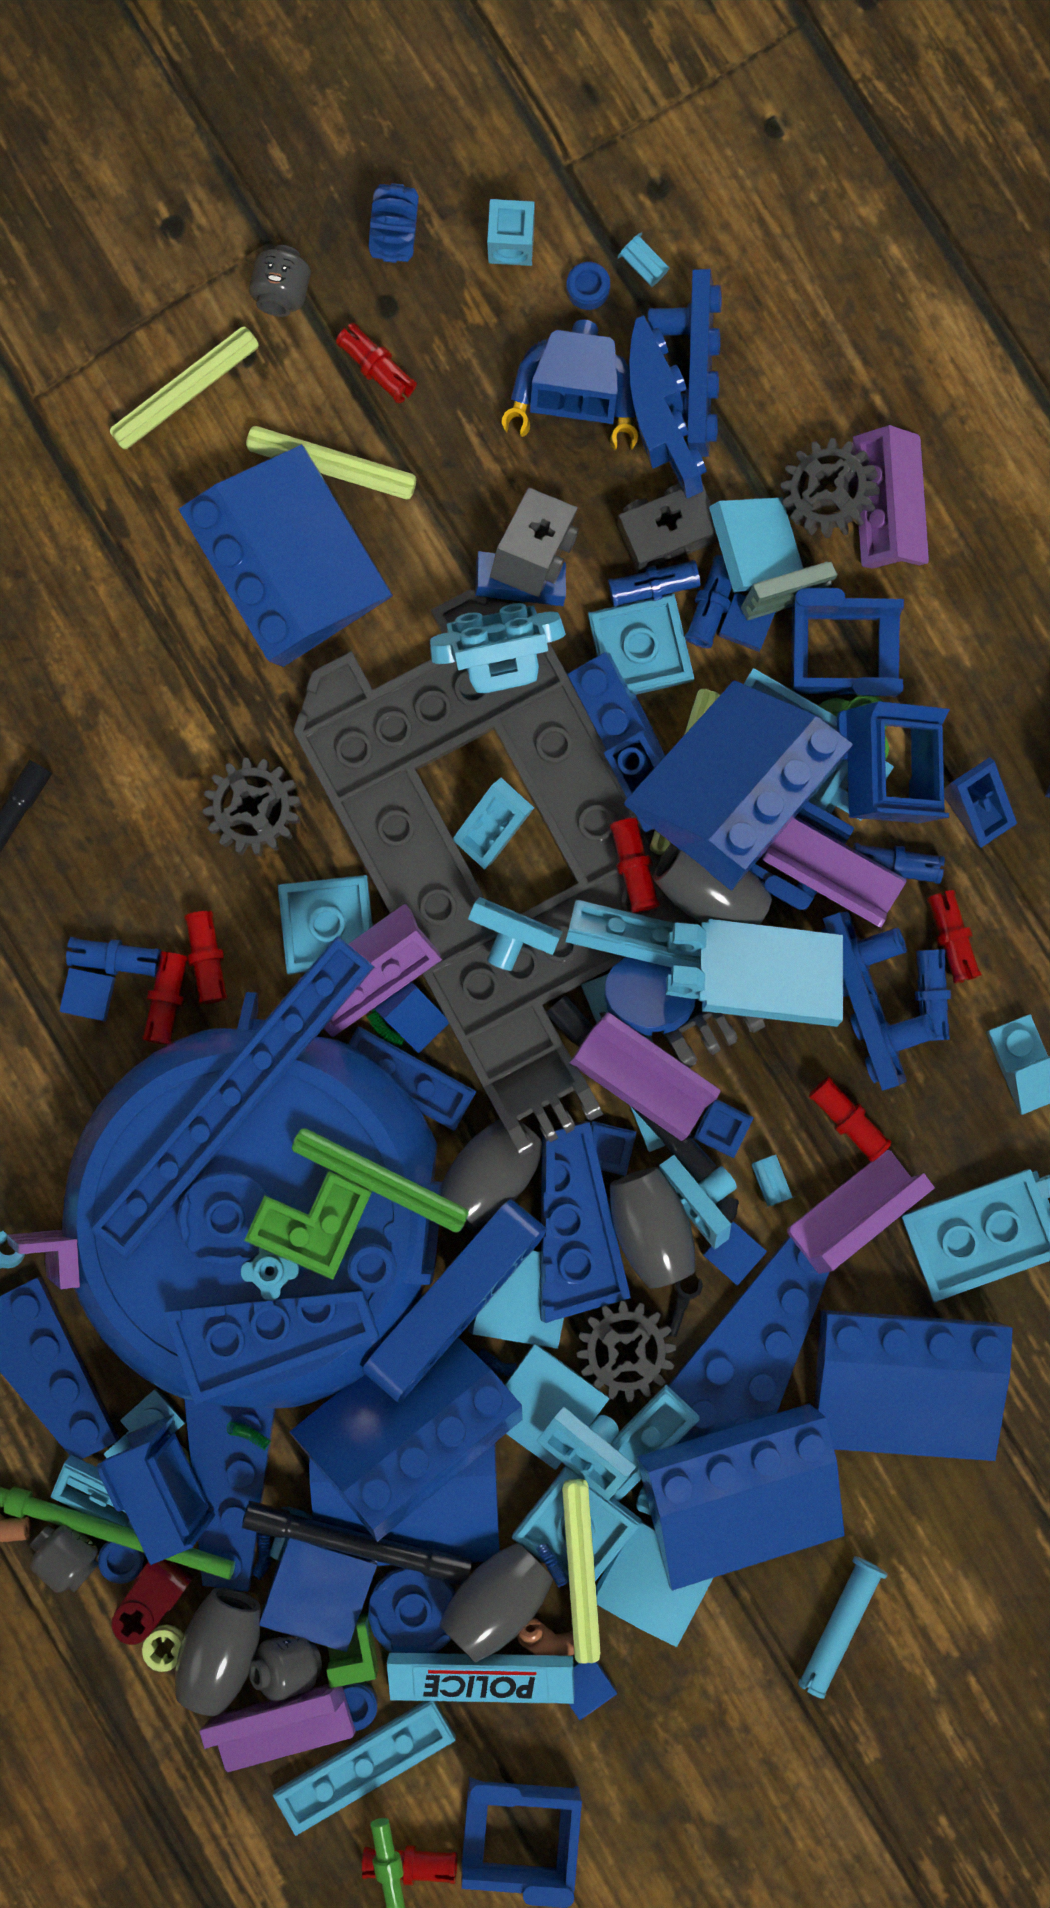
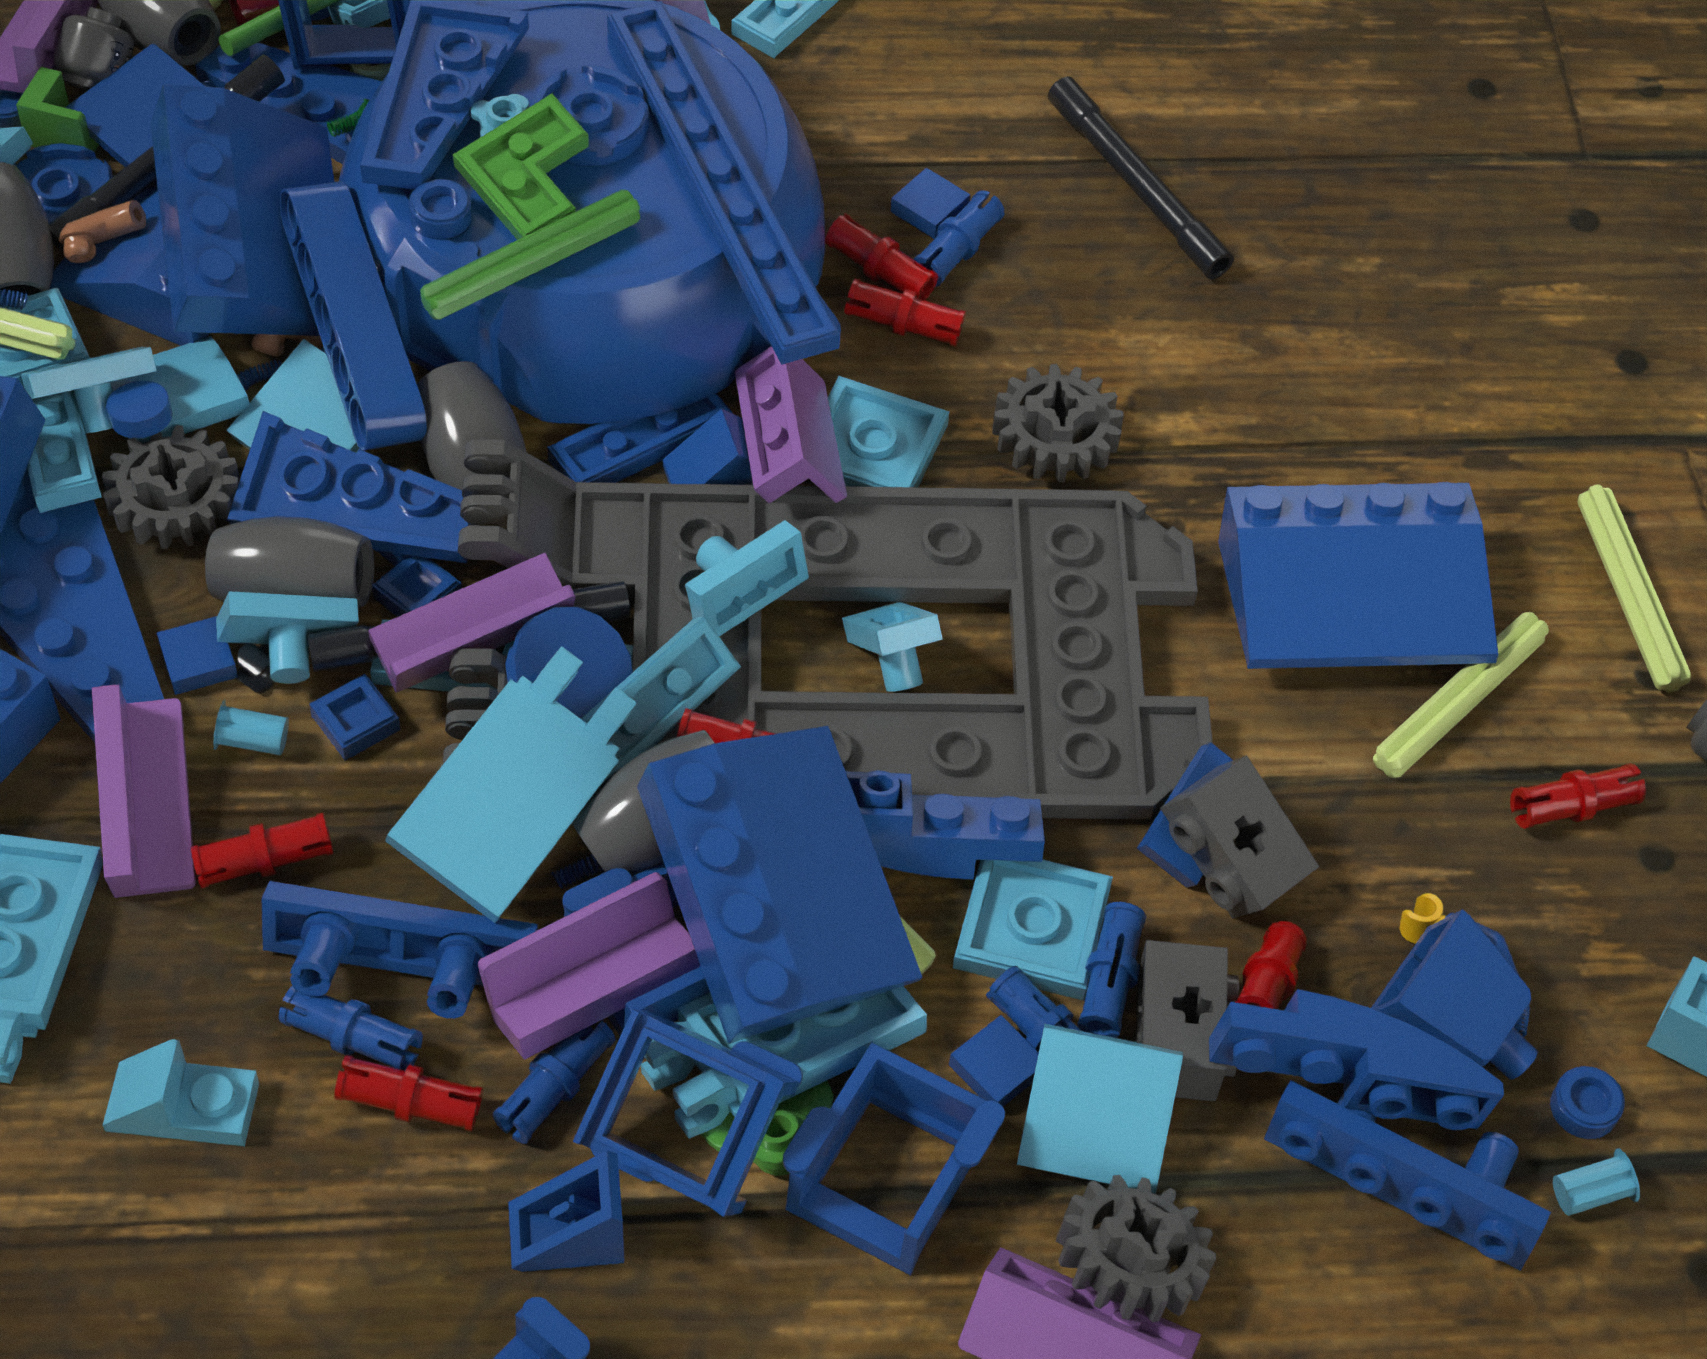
camera: 110 degrees right, 30 degrees down
medium azure piece [430,603,566,693] -> none
black hand [668,1278,703,1337] -> none
sand green tile [741,562,838,621] -> none
none -> nougat arm [59,200,146,263]
none -> blue tile [106,381,173,438]
none -> red pin [1235,921,1307,1010]

